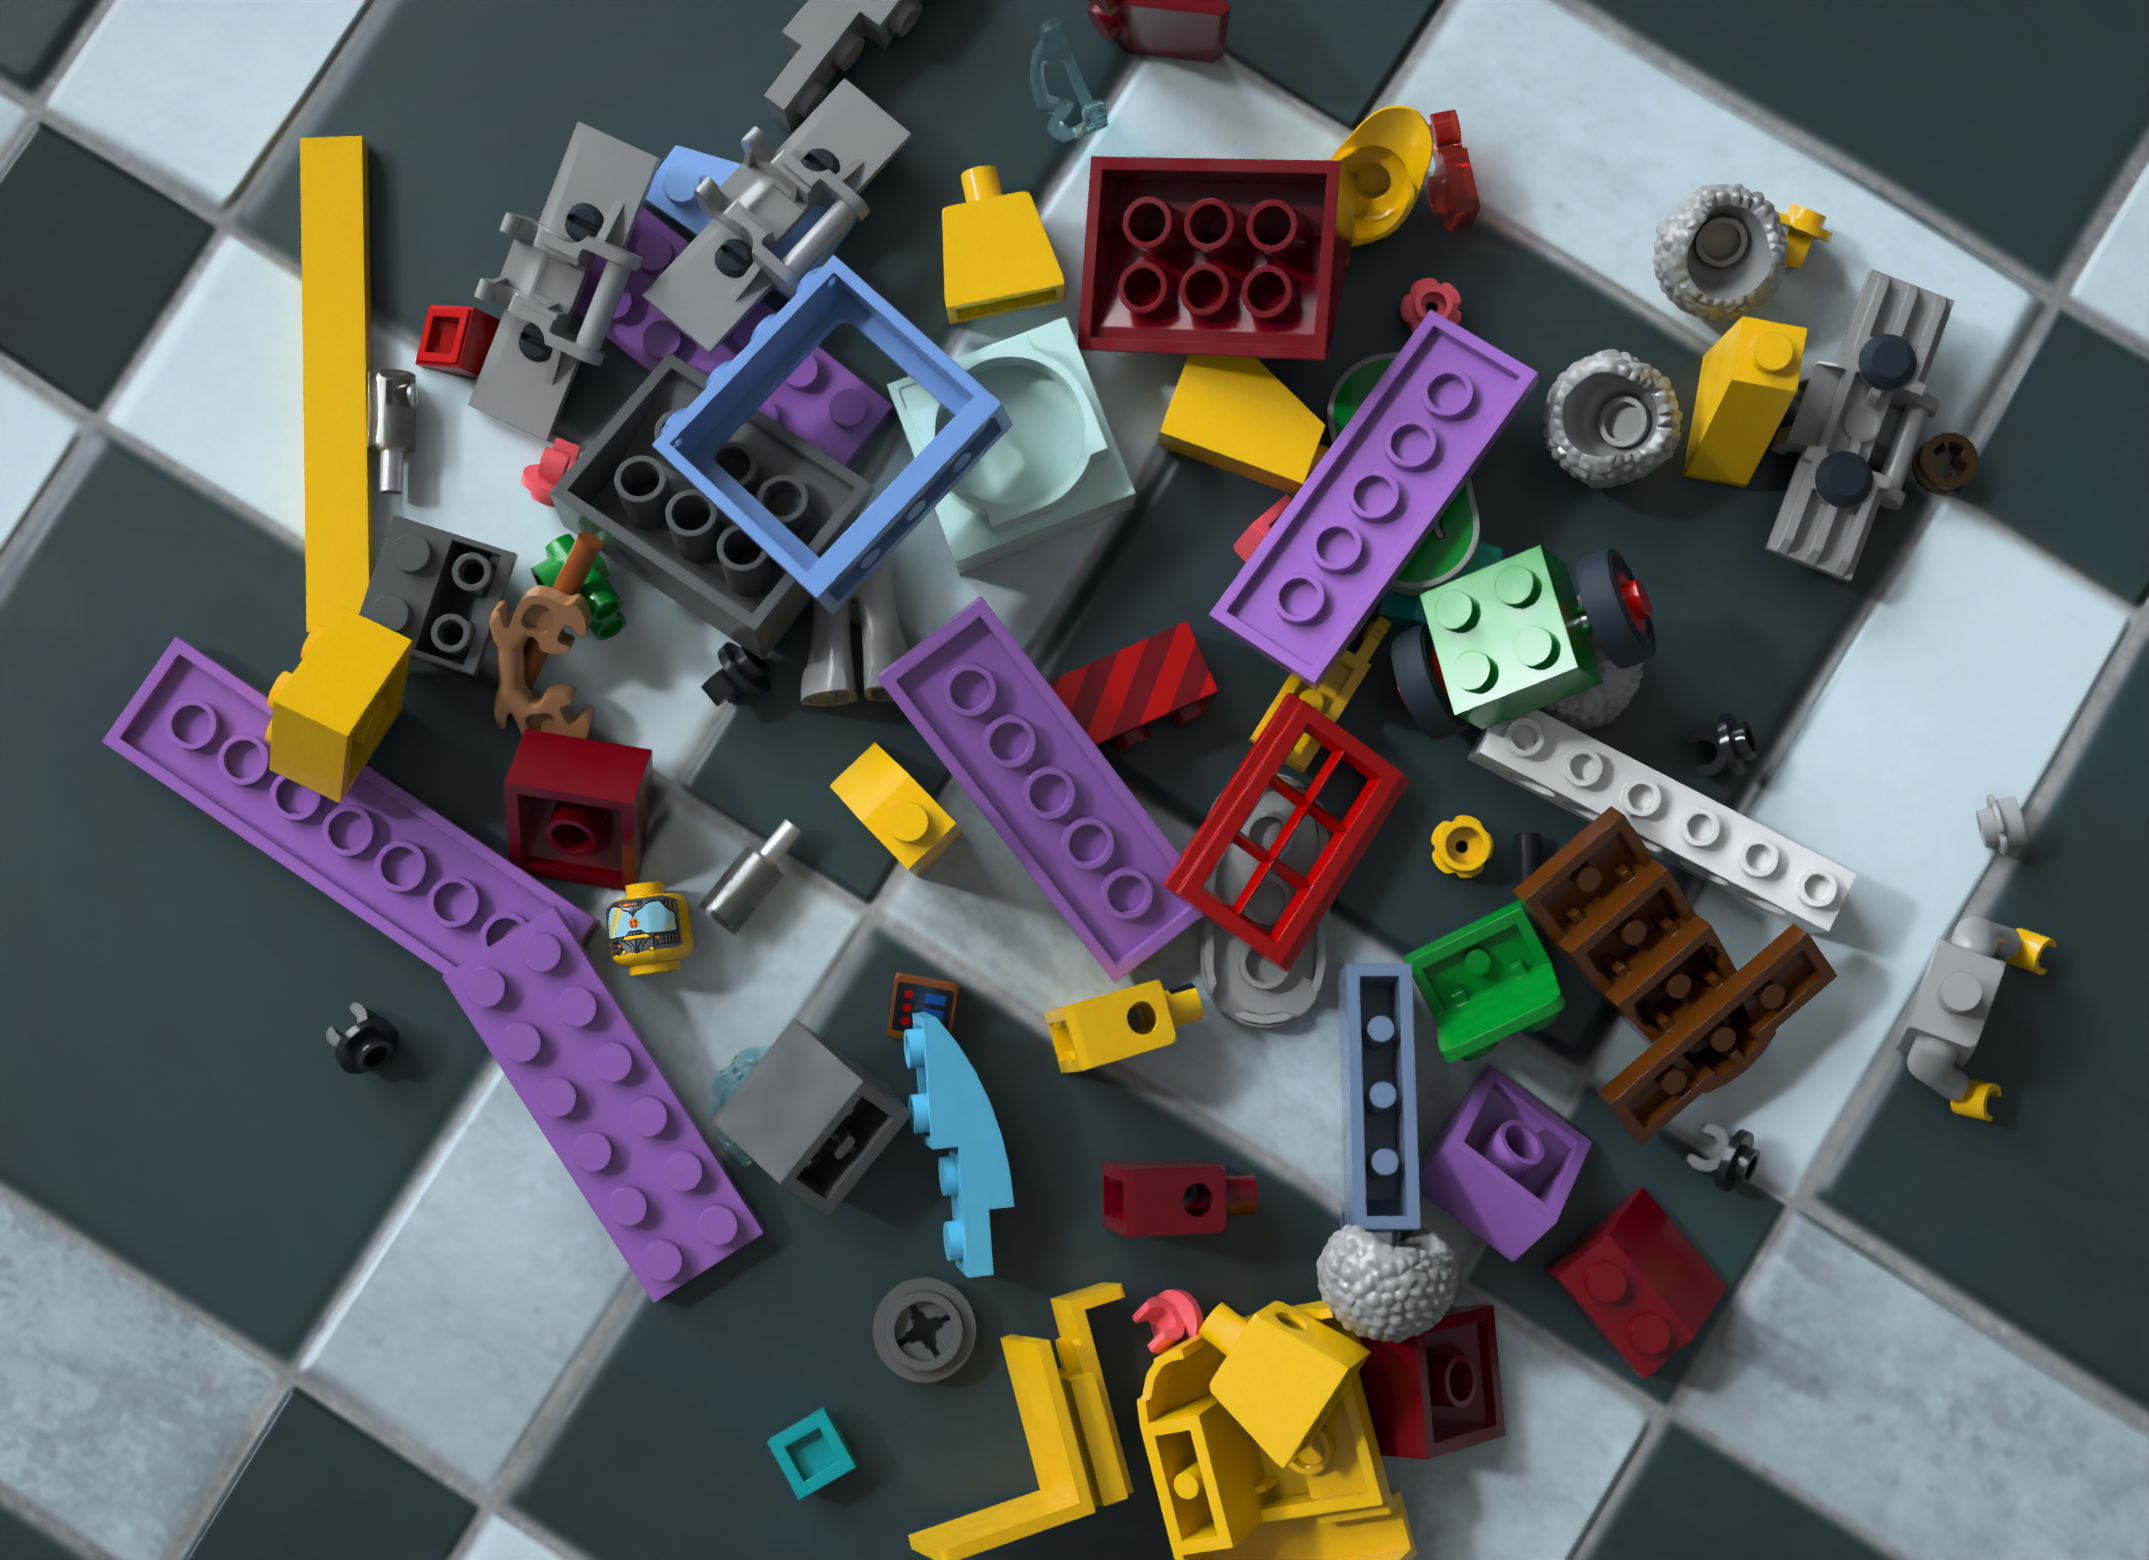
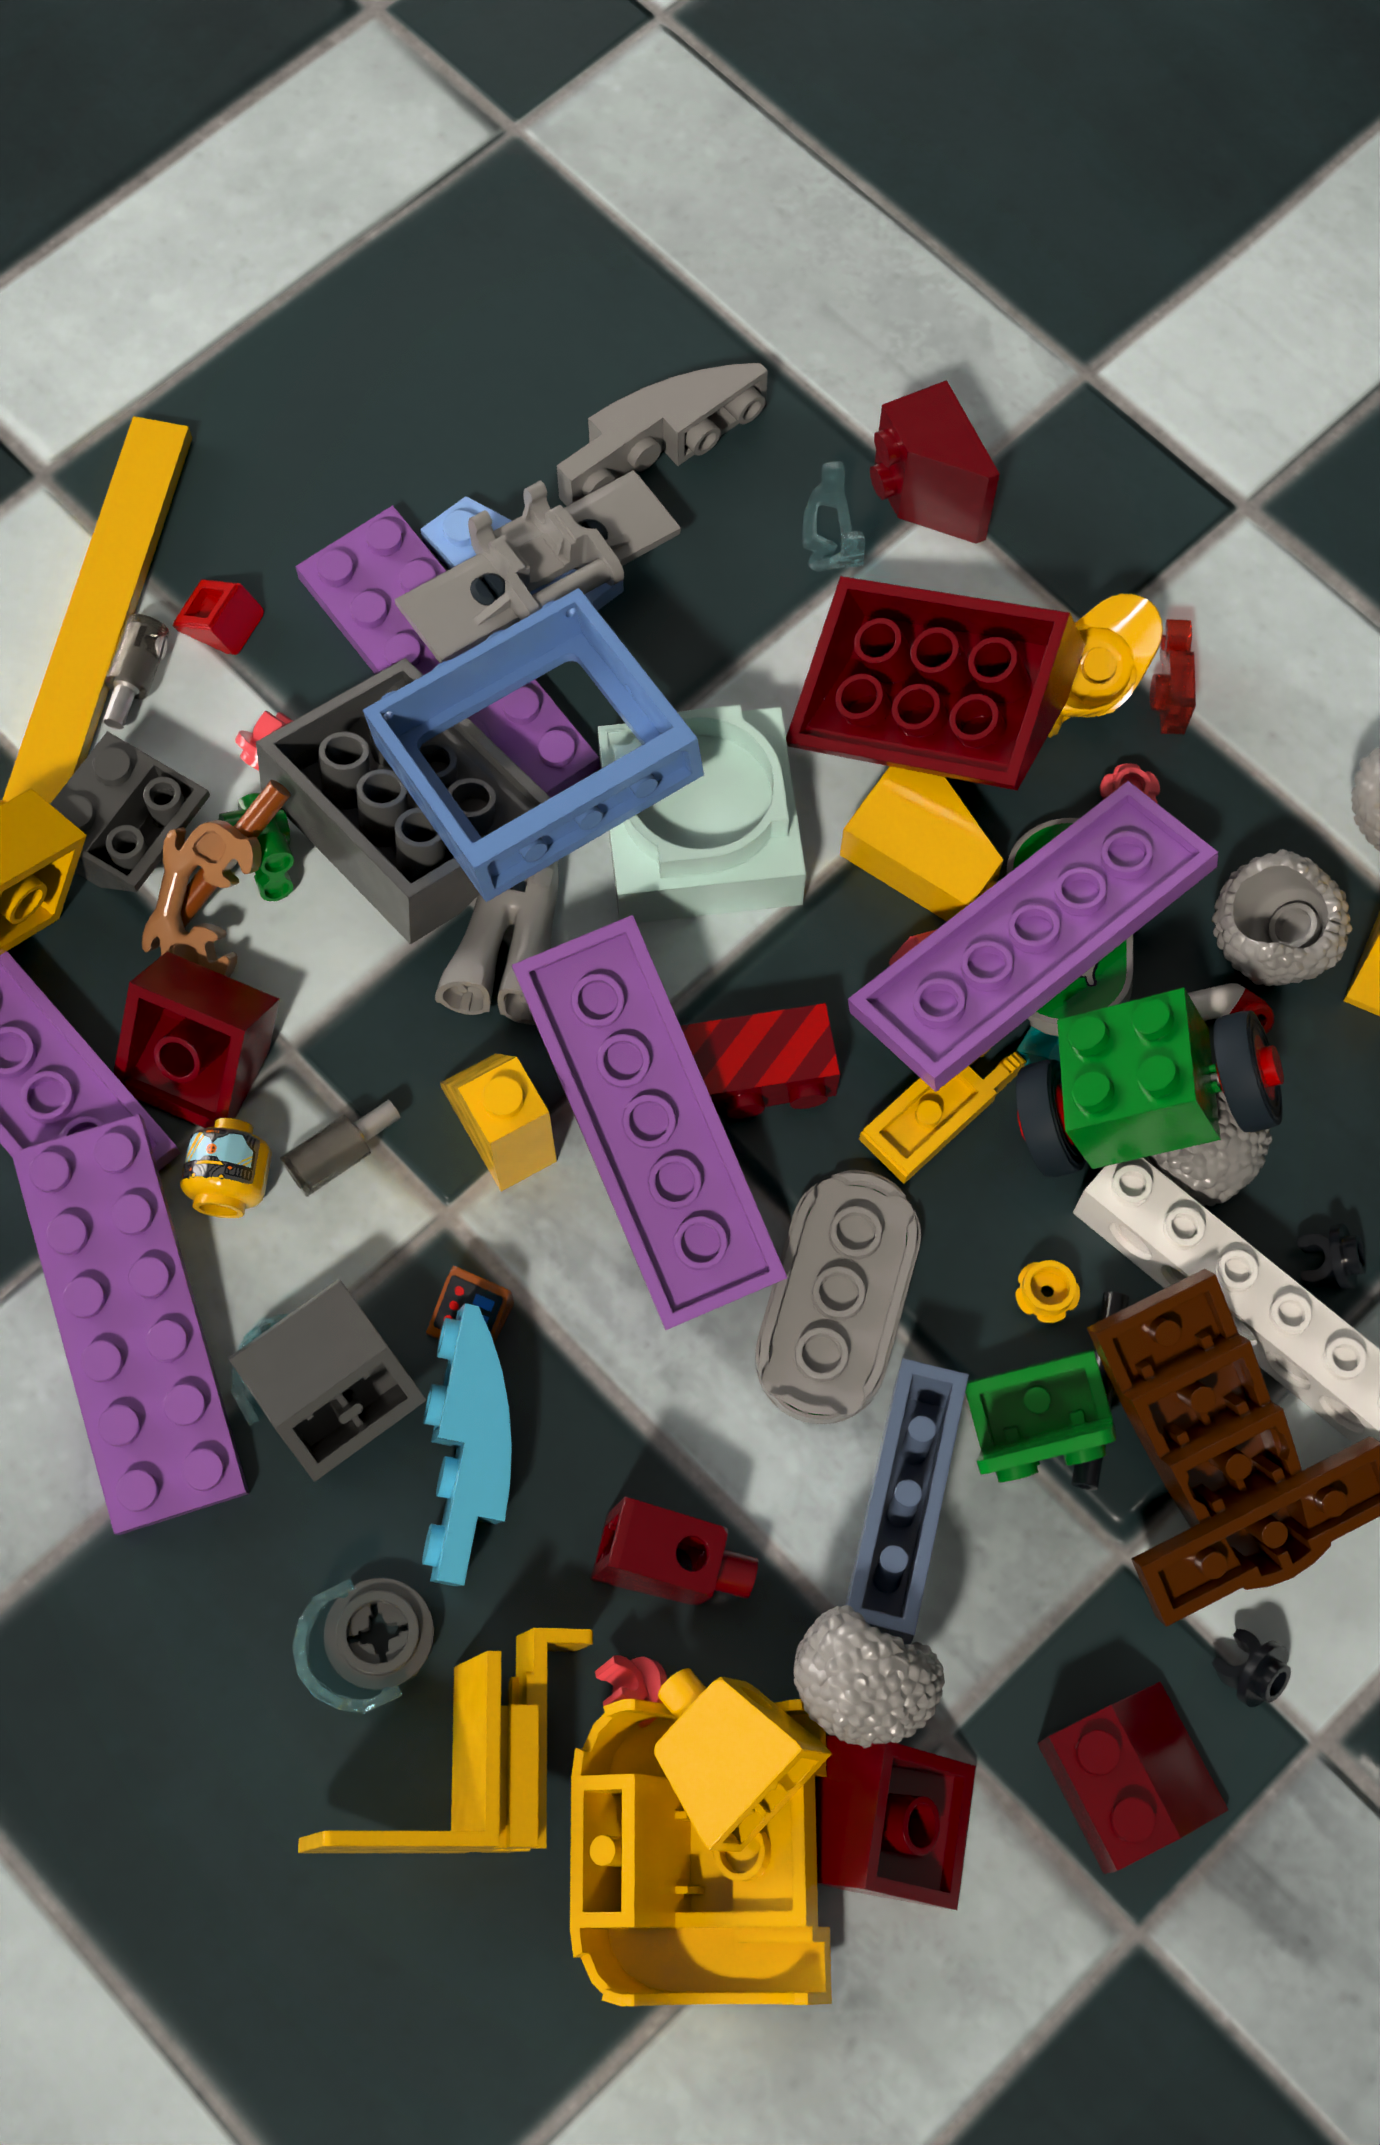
camera: 15 degrees right, 15 degrees down
light grey piece [468,121,661,442] -> none
black plate [701,642,770,706] -> none
teal plate [767,1405,858,1500] -> none
yellow torso [942,165,1065,325] -> none
yellow torso [1044,979,1203,1073] -> none
red piece [1162,693,1410,972] -> none
medium lavender slope [1419,1064,1592,1262] -> none
none -> clear light blue helmet [292,1578,403,1714]
none -> white arm [1188,983,1275,1034]

